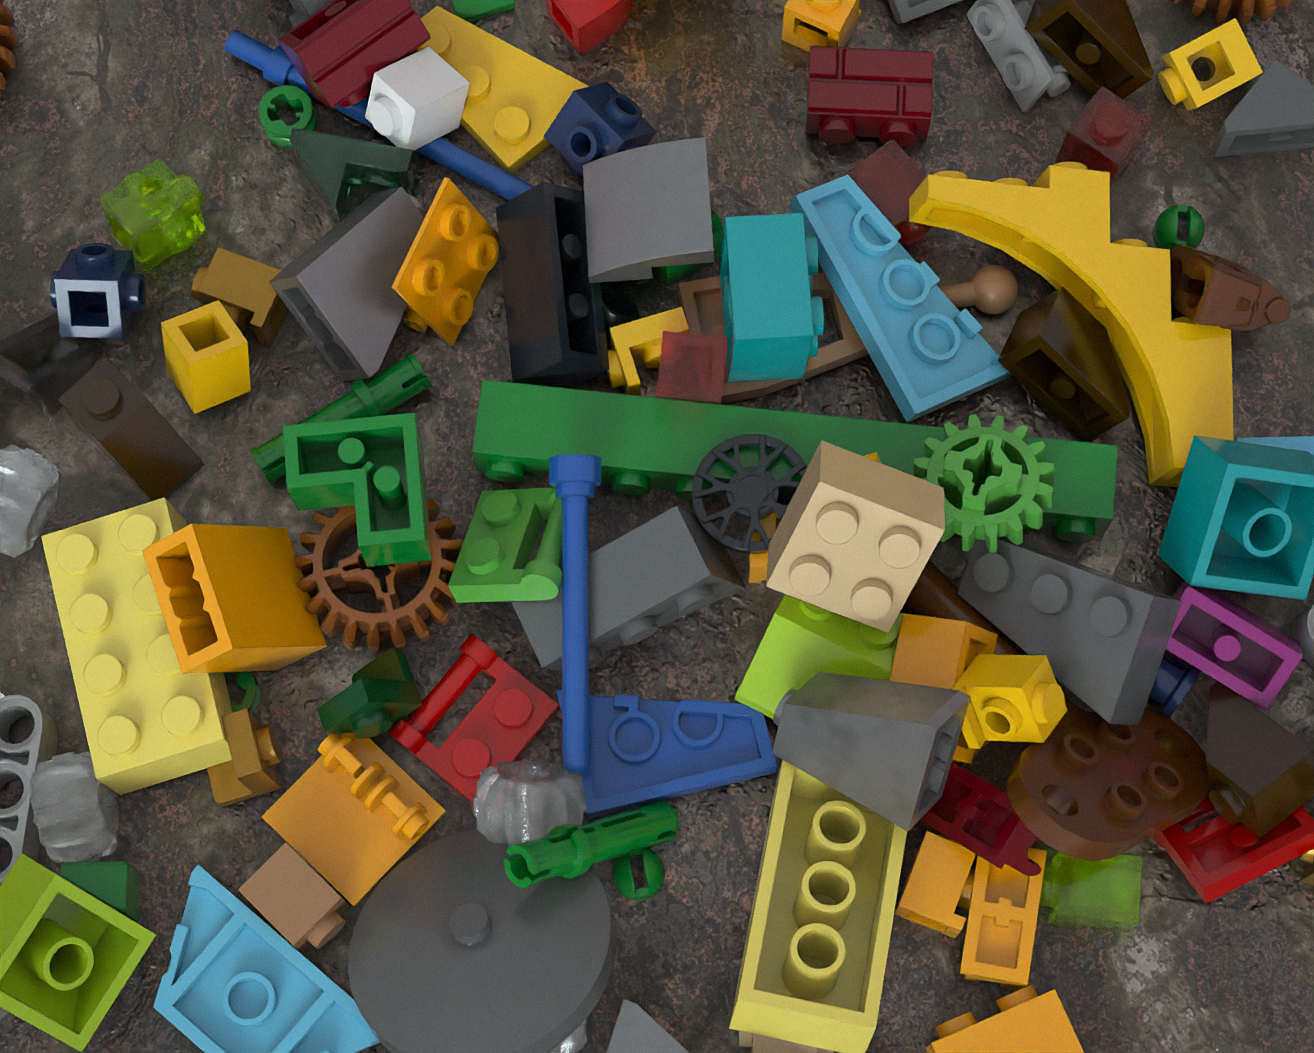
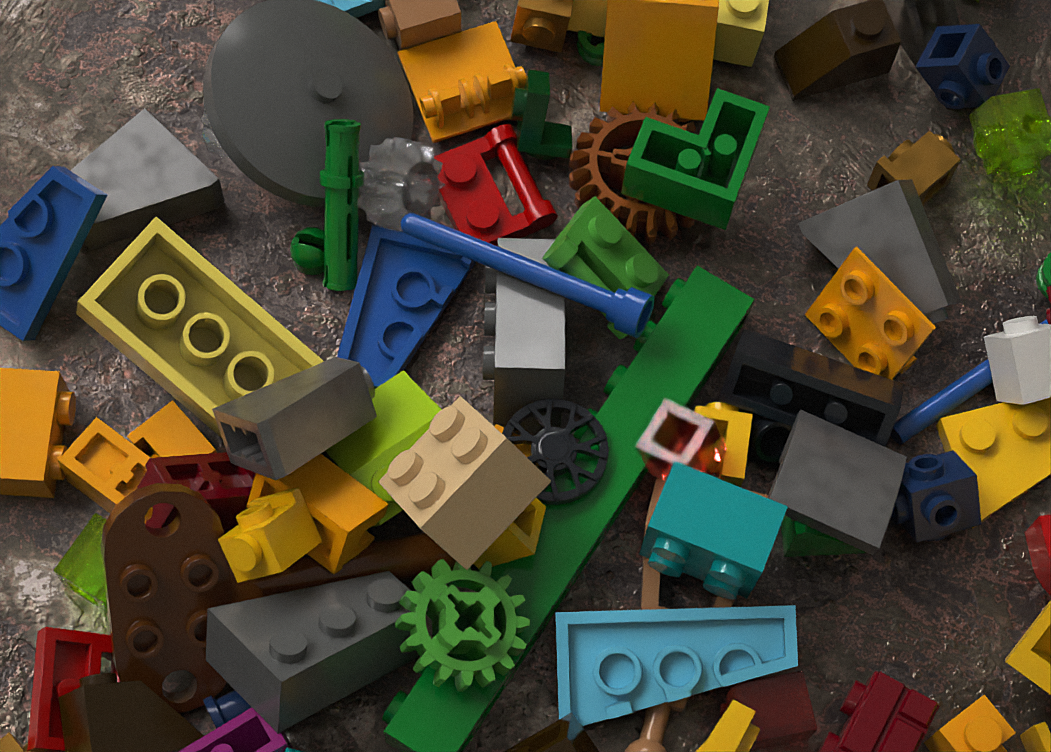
camera: 110 degrees right, 5 degrees down
yellow brick [161,300,251,414] -> none
green pin [250,353,432,485] -> none
clear green slope [289,128,419,224] -> none

